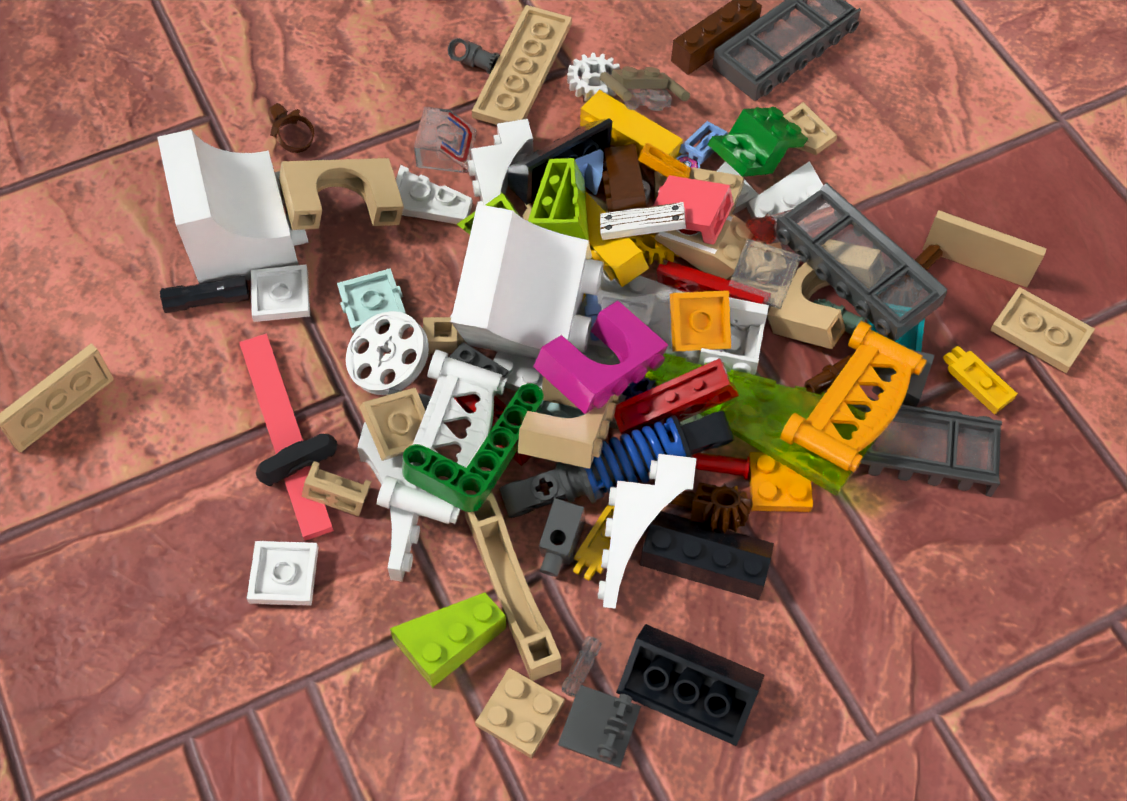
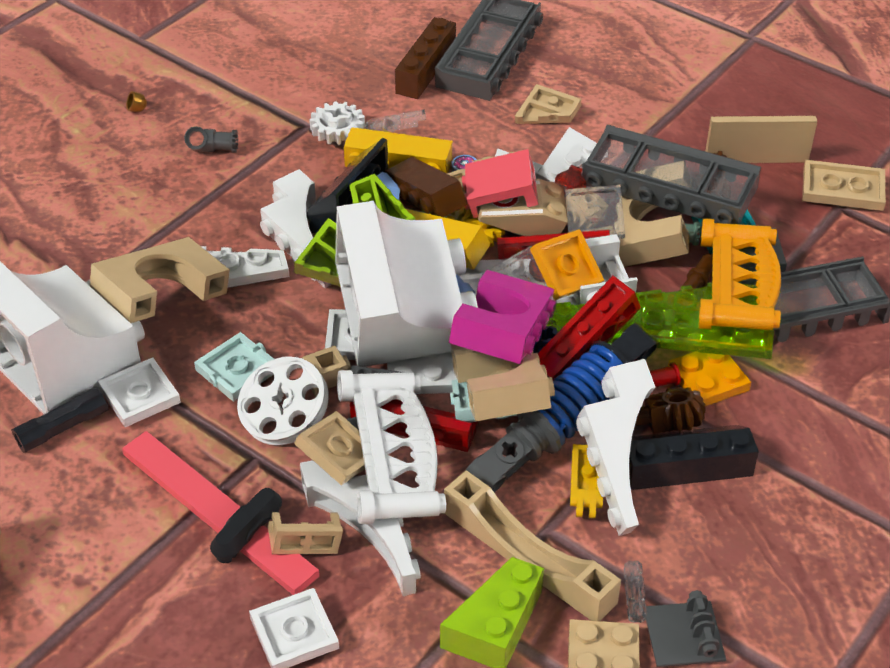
camera: 25 degrees left, 15 degrees down
reddish brown piece [269,103,314,153] -> none
green beam [402,383,544,512] -> none
clear slope [414,107,477,173] -> none
tan plate [472,5,572,125] -> none
dark grey torso [539,498,586,577] -> none
dark tan plate [600,66,690,101] -> none
white tile [600,202,686,240] -> none
black slope [616,624,765,746] -> none
light orange tile [638,143,692,178] -> none
light blue tile [679,121,729,164] -> none
green bracket [708,107,808,177] -> none
yellow hinge [943,346,1018,415] -> none

